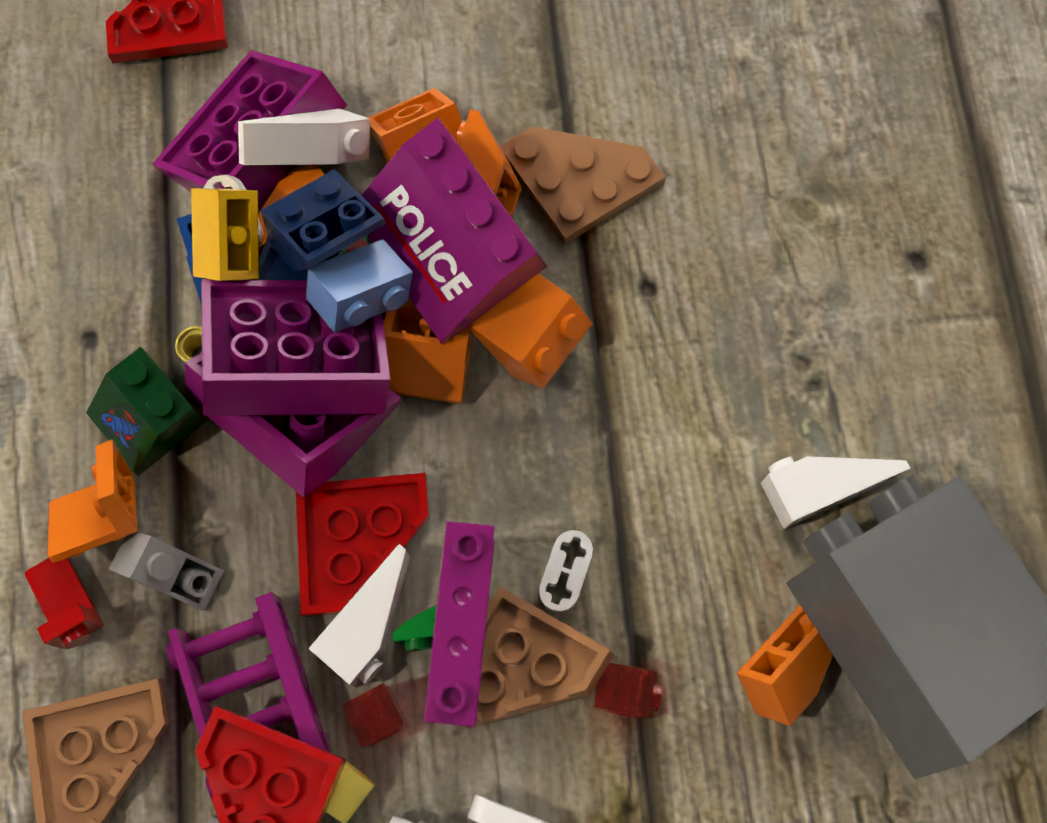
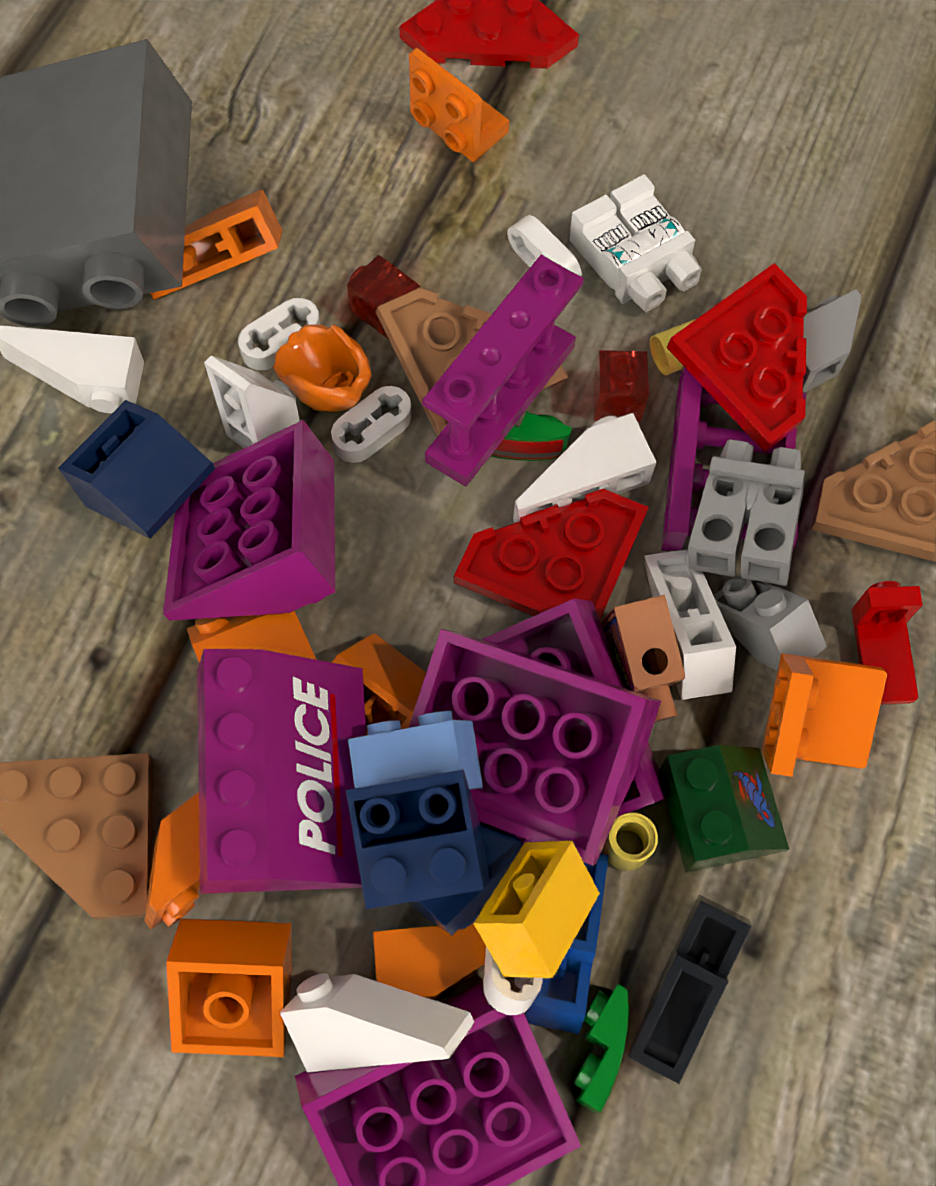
camera: 155 degrees left, 5 degrees down
none -> dark blue slope [58,400,215,539]
none -> magenta slope [163,420,336,621]
none -> white slope [204,355,300,448]
none -> white beam [238,298,320,370]
none -> orange hair [273,324,372,413]
none -> green slope [574,984,629,1113]
none -> nougat torso [601,594,685,723]
none -> black slope [628,894,752,1084]
none -> white slope [644,549,736,700]
none -> light grey hips [688,440,805,586]

